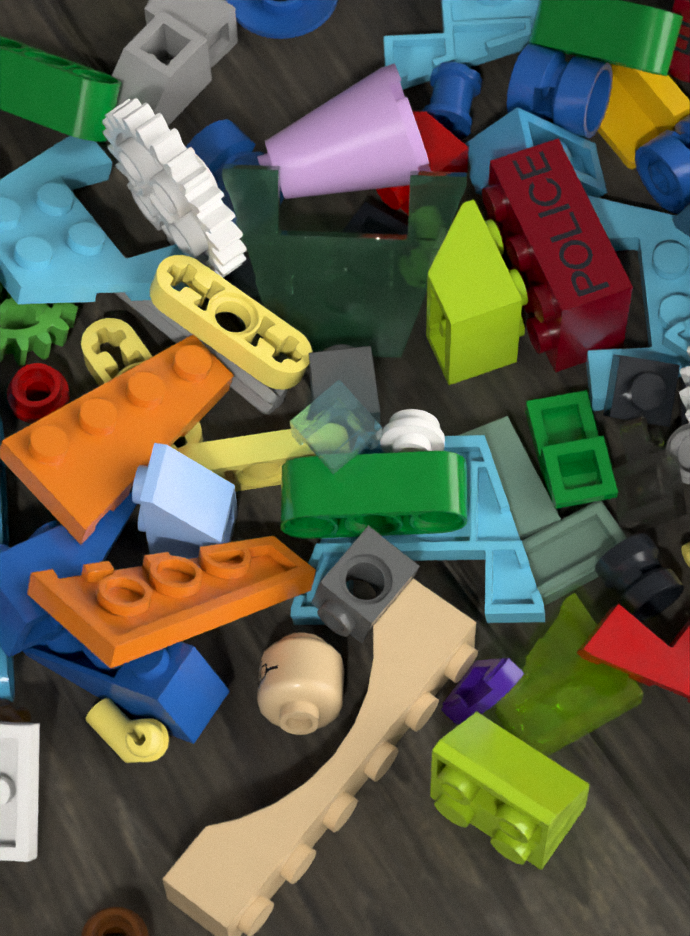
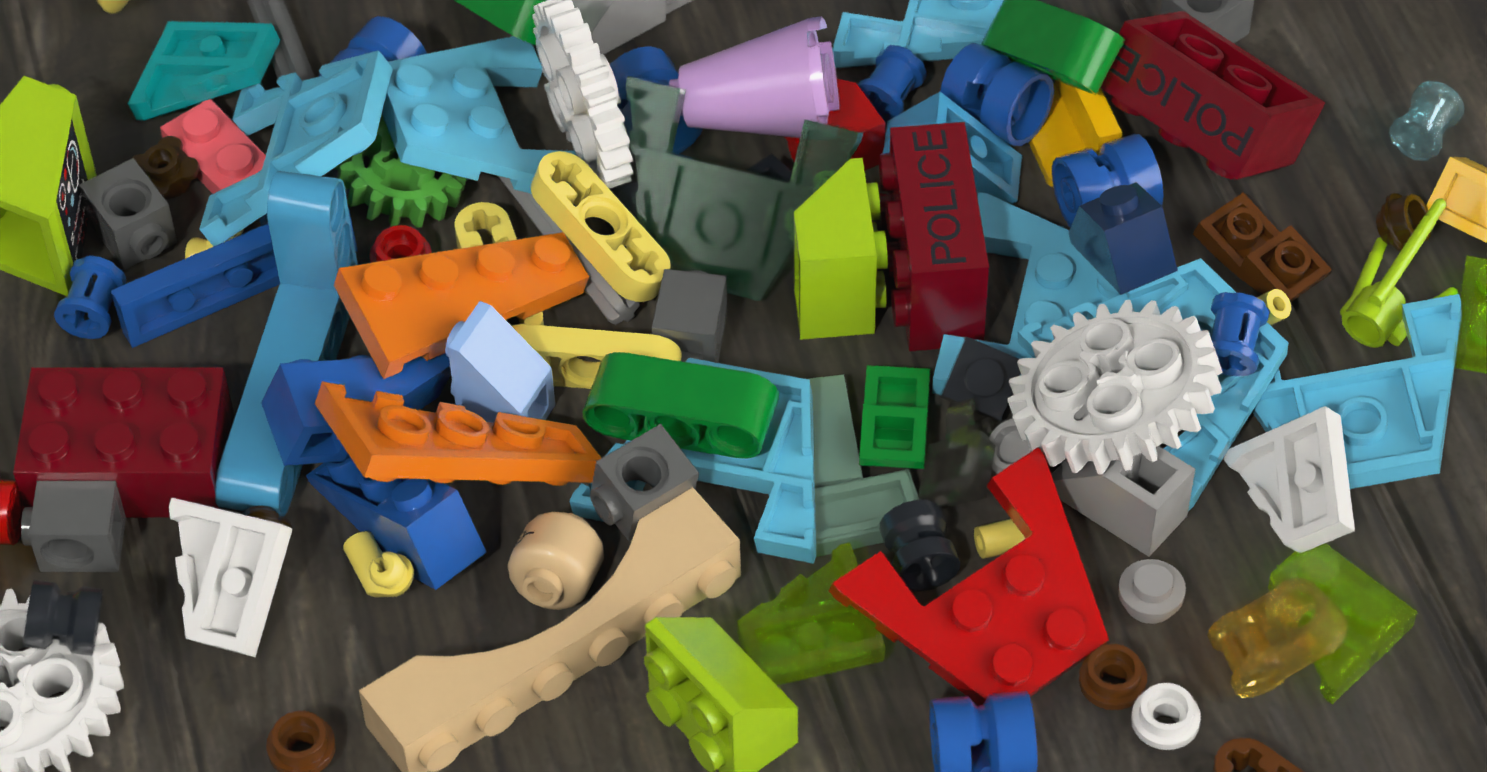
camera: 15 degrees right, 10 degrees down
clear light blue panel [290,380,382,474] -> none
white plate [380,409,445,453] -> none
dark purple tile [440,658,524,725] -> none

